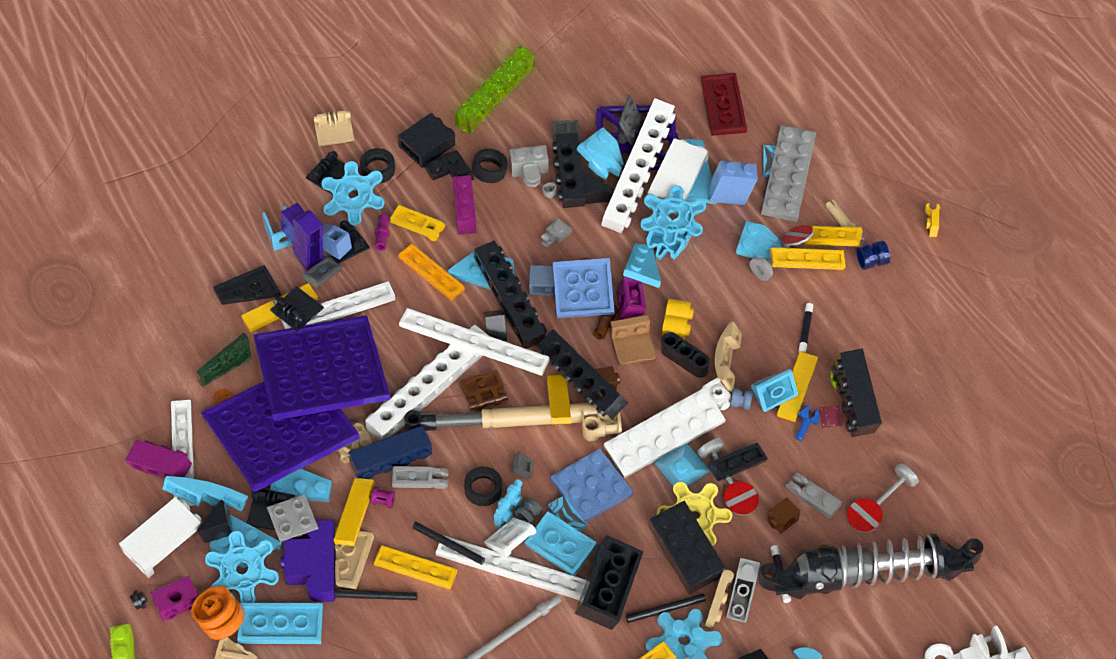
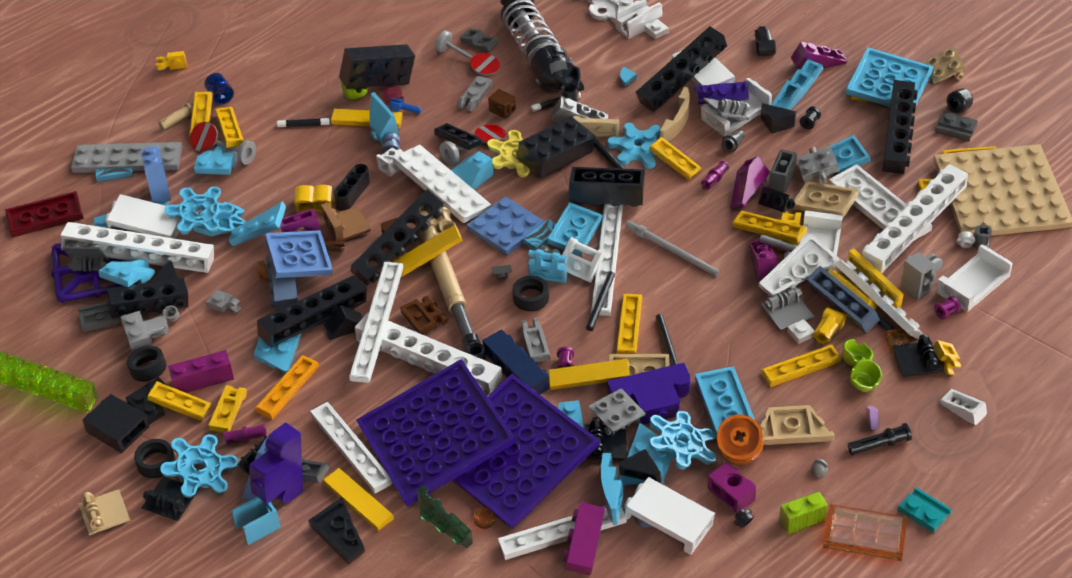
camera: 100 degrees left, 10 degrees down
black hinge [270,286,324,332] -> none
tan slope [715,322,742,392] -> none
none -> yellow tile [147,382,211,422]
none -> dark grey slope [460,29,498,52]

